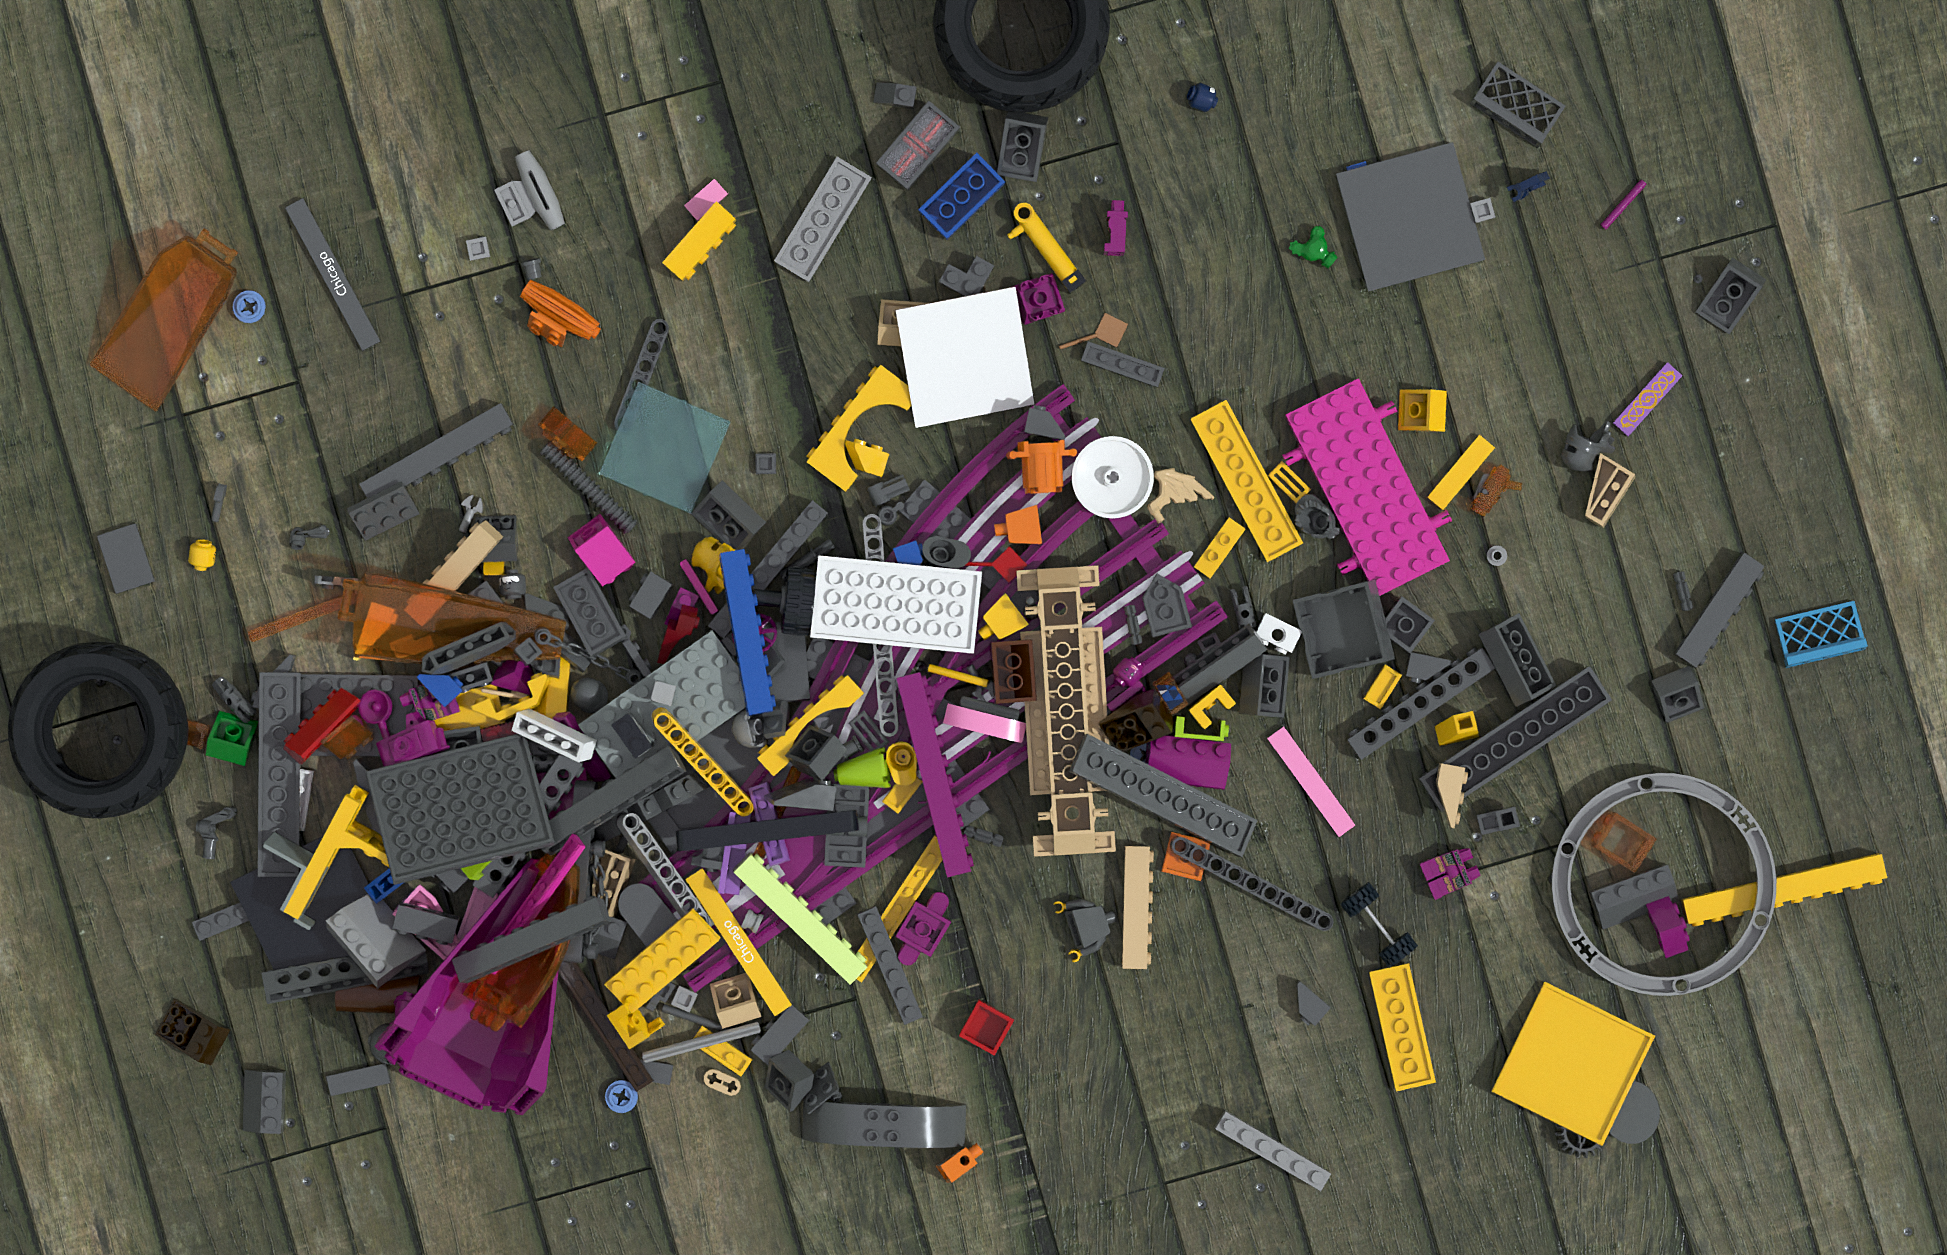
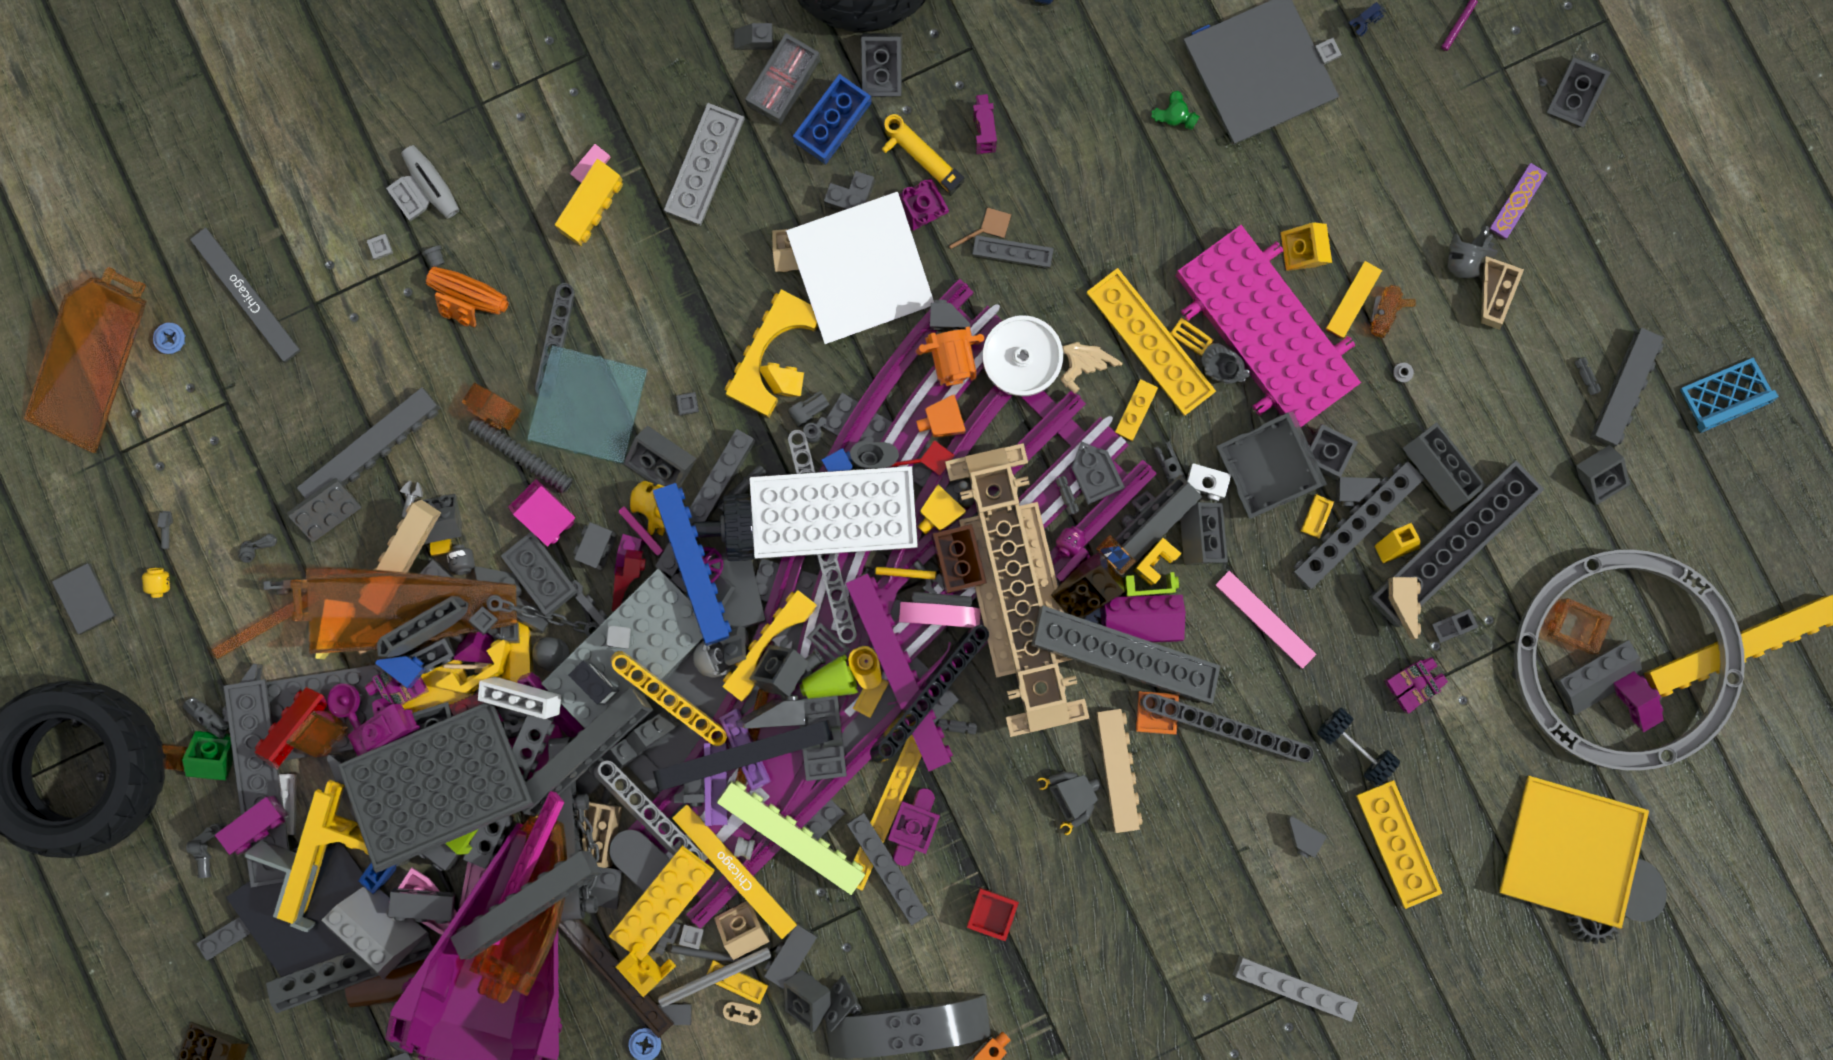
camera: 10 degrees left, 5 degrees down
none -> magenta brick [215,796,289,855]
none -> black beam [870,625,989,763]

